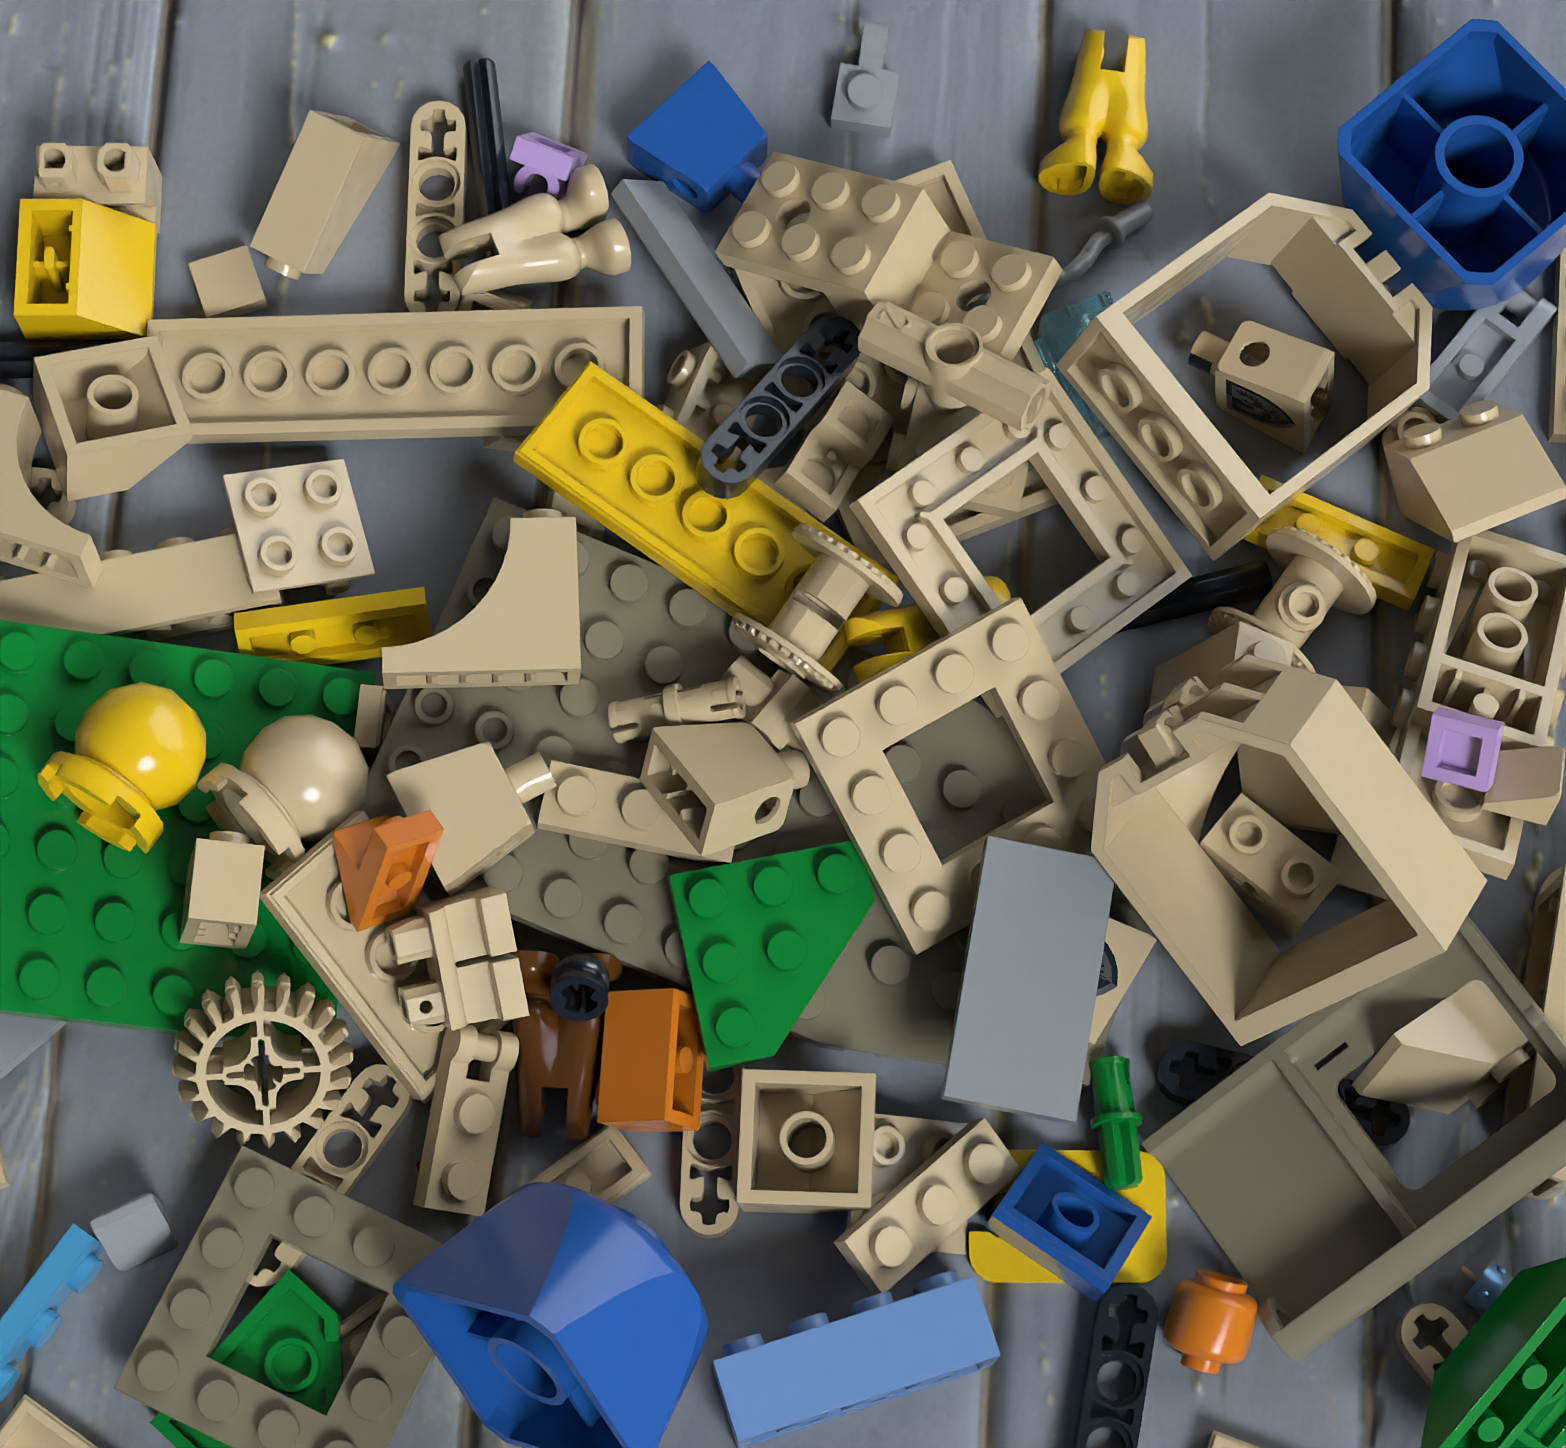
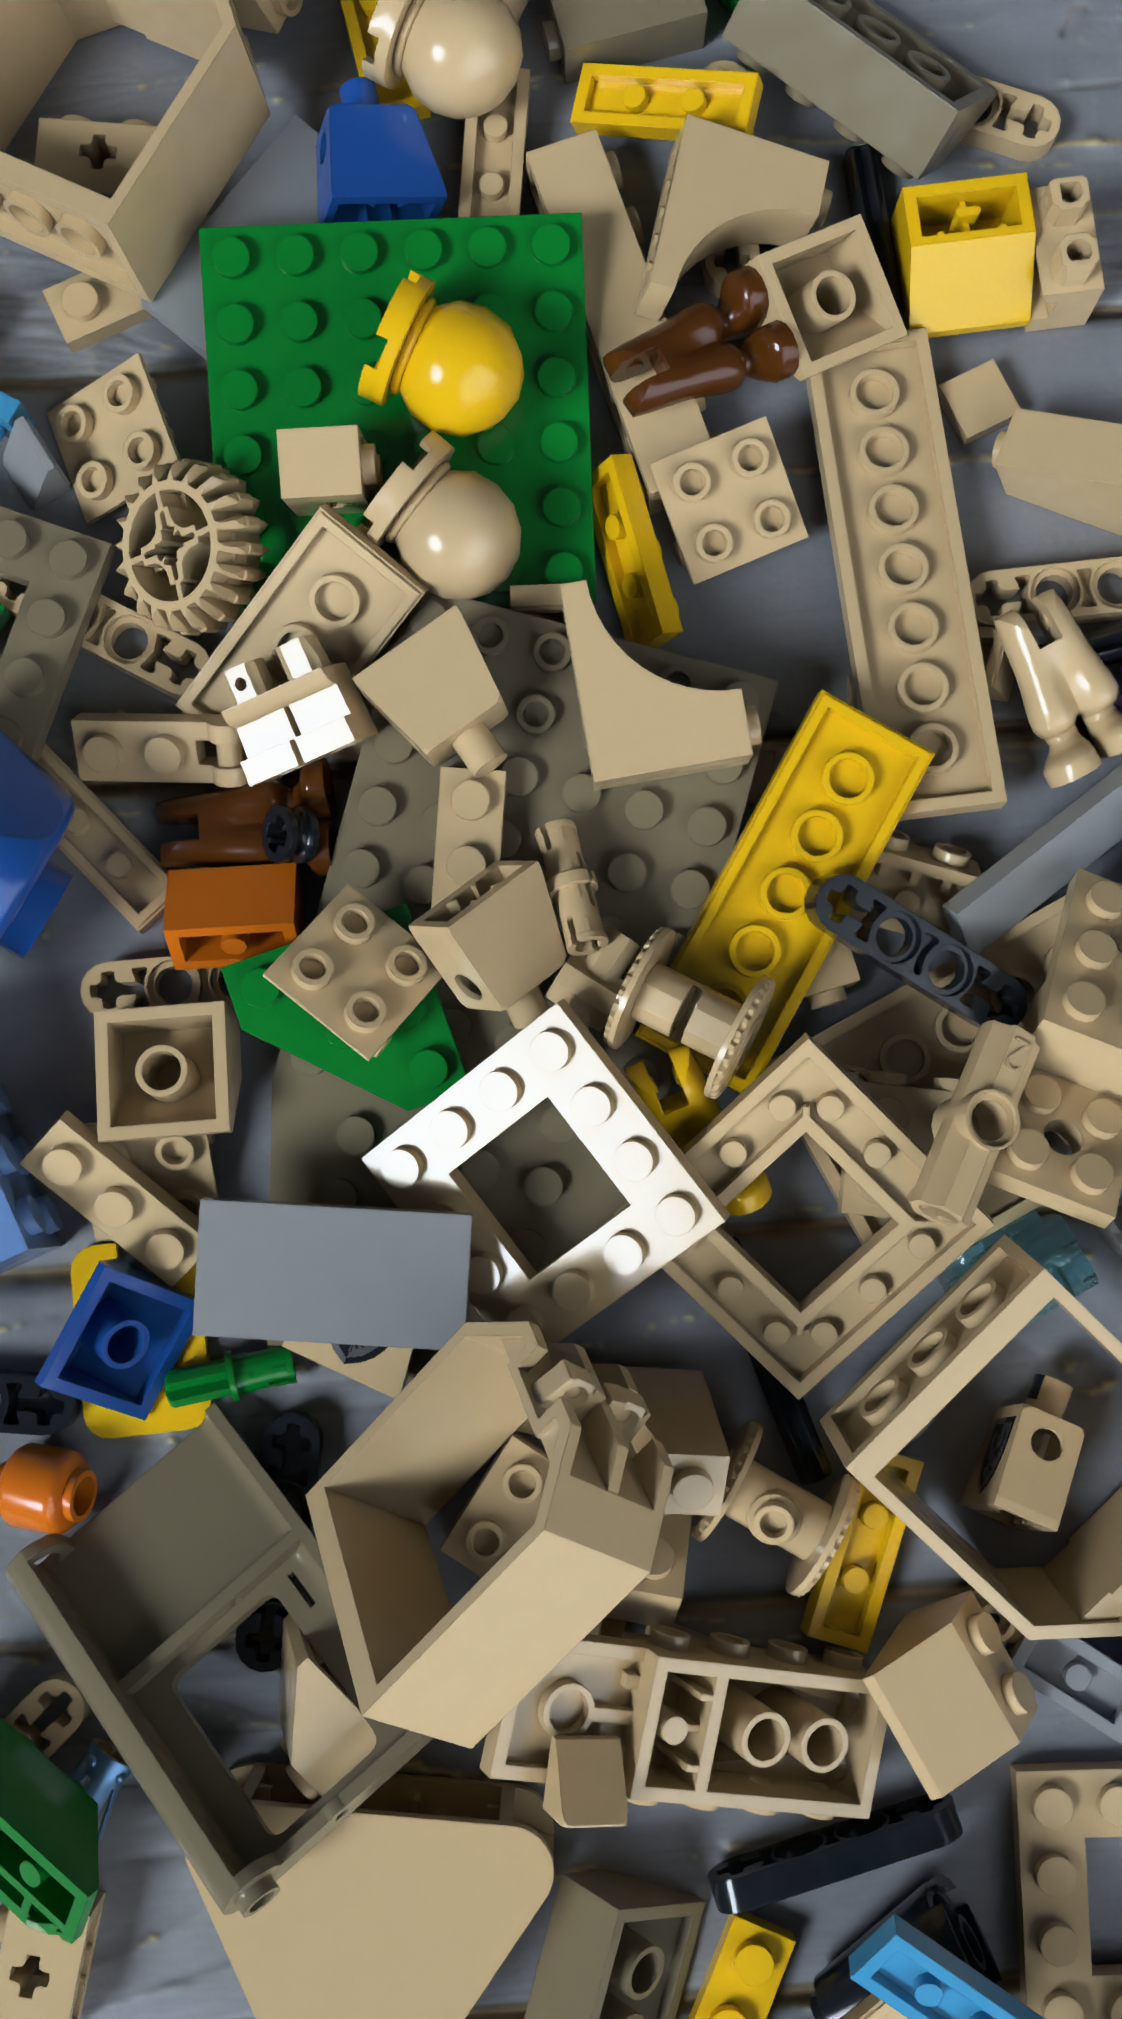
camera: 85 degrees right, 10 degrees up
orange slope [333,810,444,932] -> none
tan slope [774,380,896,523] -> none
lavender tile [1421,707,1505,793] -> none
none -> tan hinge [46,353,181,525]
none -> tan hinge [263,884,442,1061]
none -> reddish brown piece [603,265,799,418]

